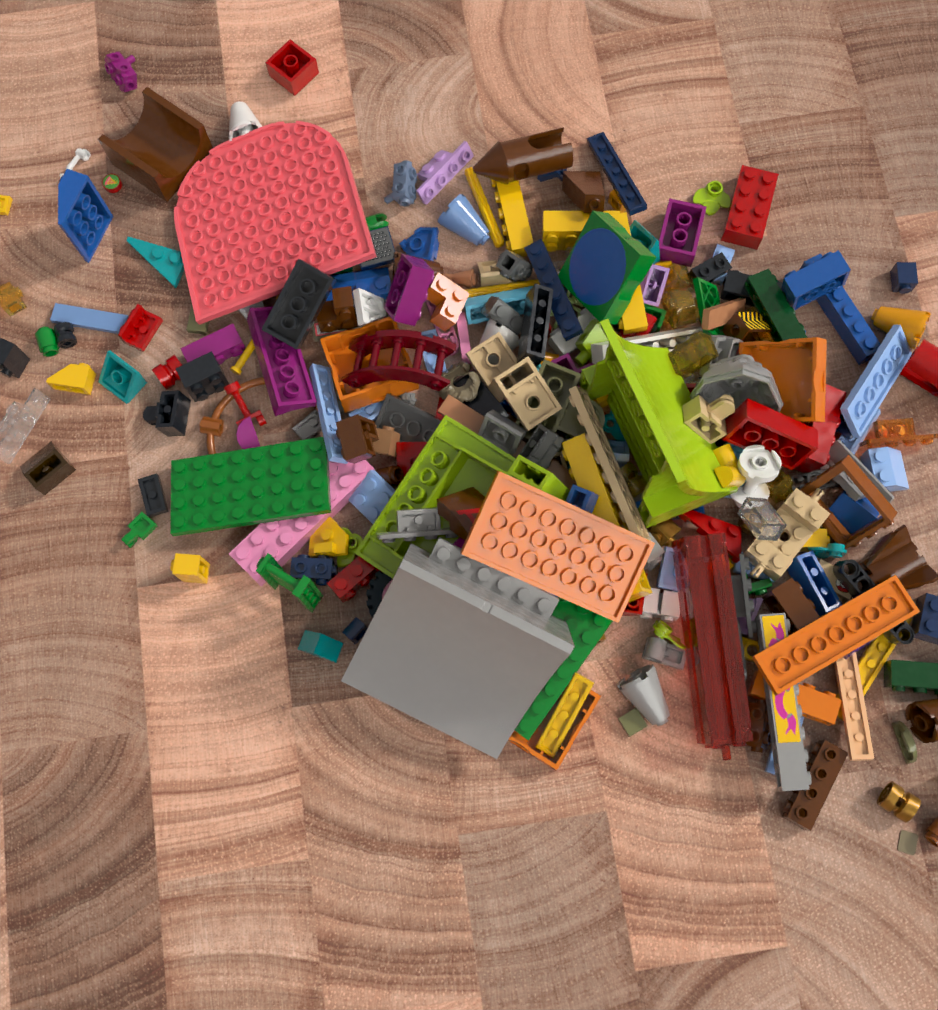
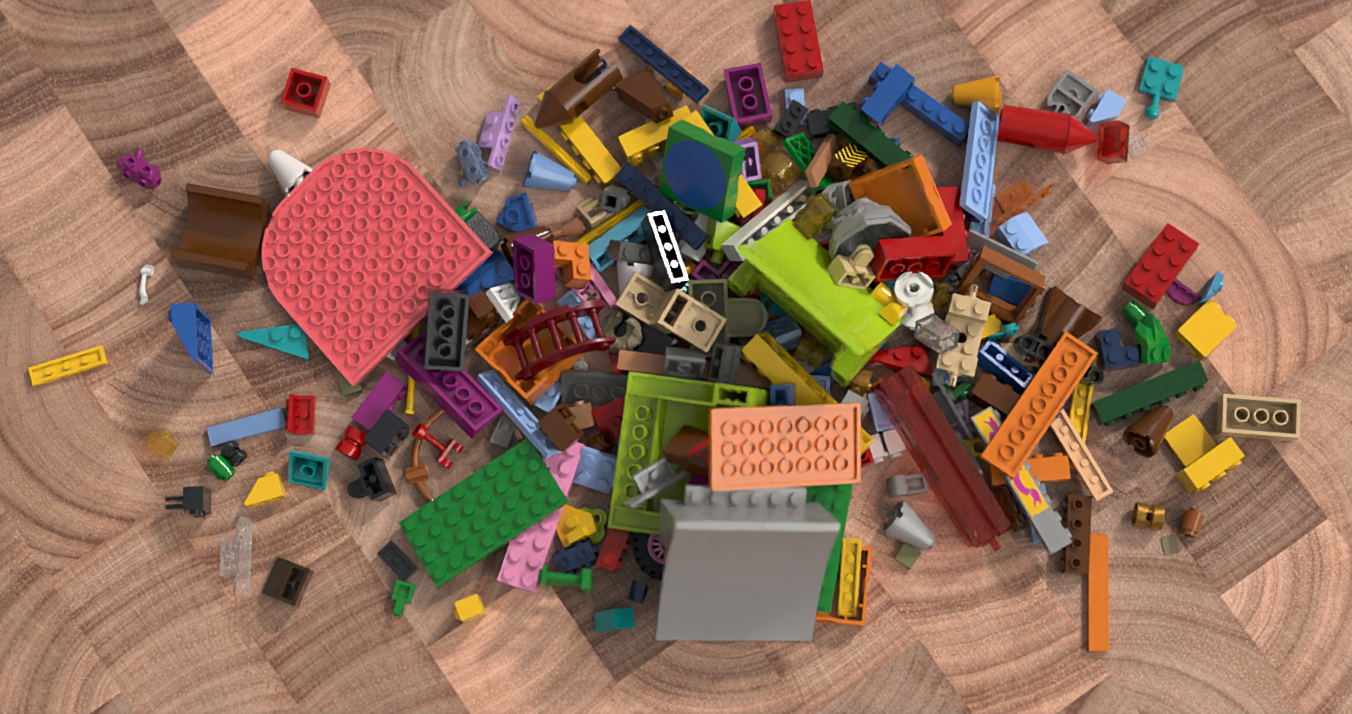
camera: 30 degrees left, 5 degrees up
tile [102,174,122,193] -> none
magenta tile [236,416,261,449] -> none
tan plate [569,386,652,541] -> none
lime plate [653,620,686,649] -> none
lime plate [693,181,731,216] -> none
dark blue brick [890,262,918,294] -> none
olive tile [892,721,917,764] -> none
none -> orange tile [1087,534,1109,652]

